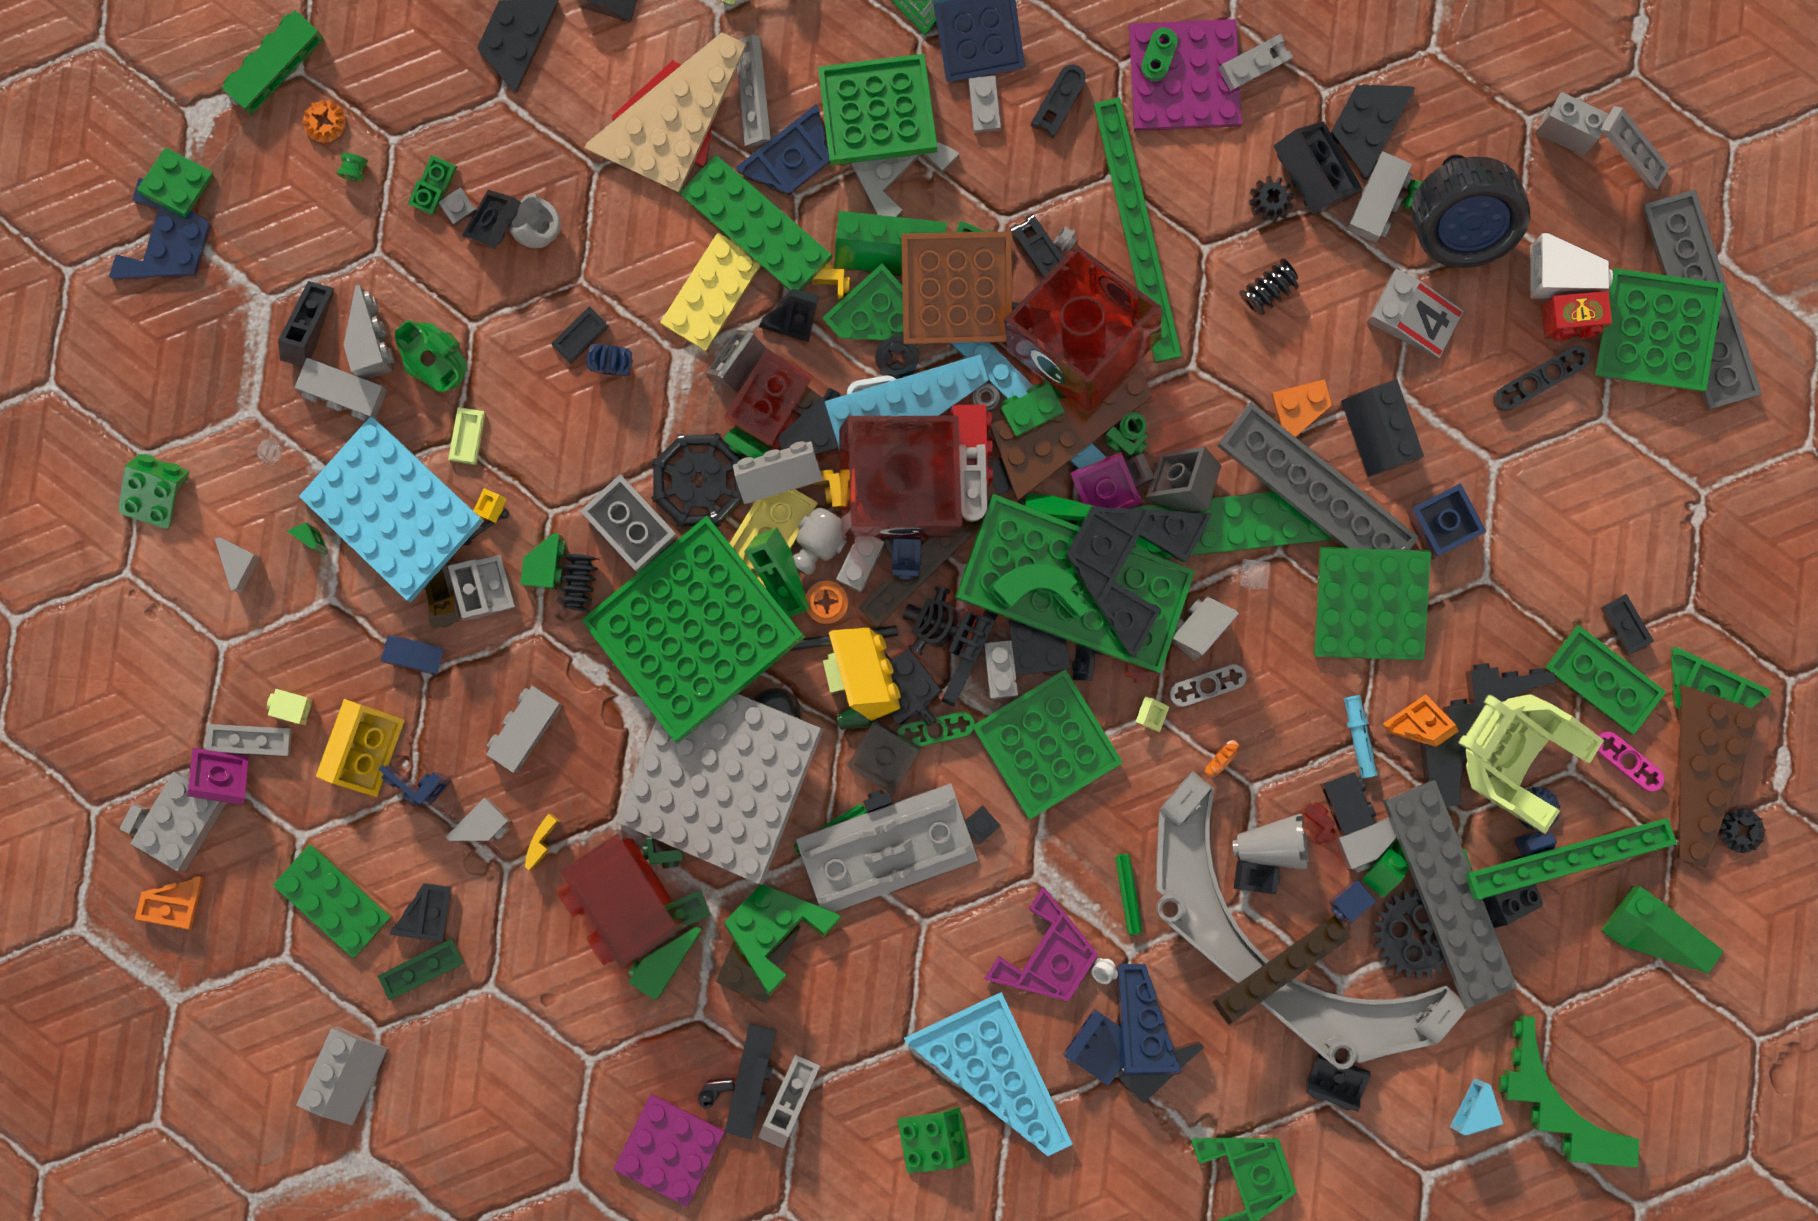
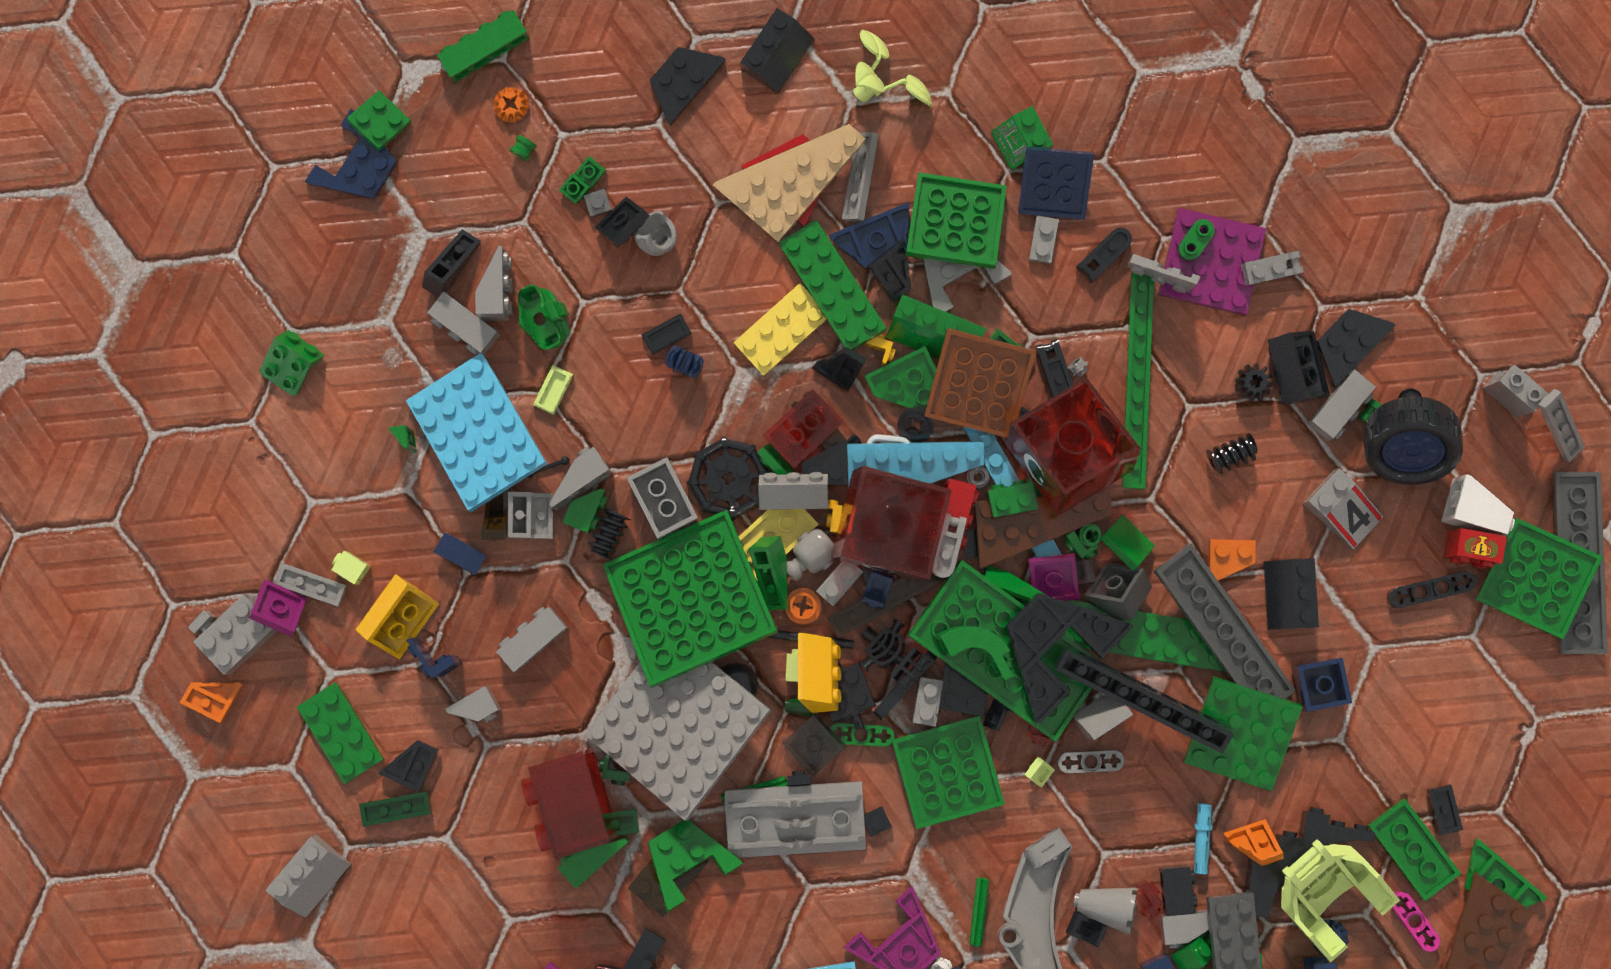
camera: 15 degrees right, 0 degrees up
light grey slope [215,537,261,593] -> none
yellow plate [473,488,507,523] -> none
yellow slope [525,814,560,870] -> none
flat silver slope [706,330,768,393] -> none
orange gear [1205,740,1239,777] -> none
none -> light grey slope [549,447,613,511]
none -> black wing [868,239,911,302]
none -> black brick [1055,644,1234,754]
none -> green tile [1100,514,1155,571]
none -> light grey wing [1127,254,1200,293]

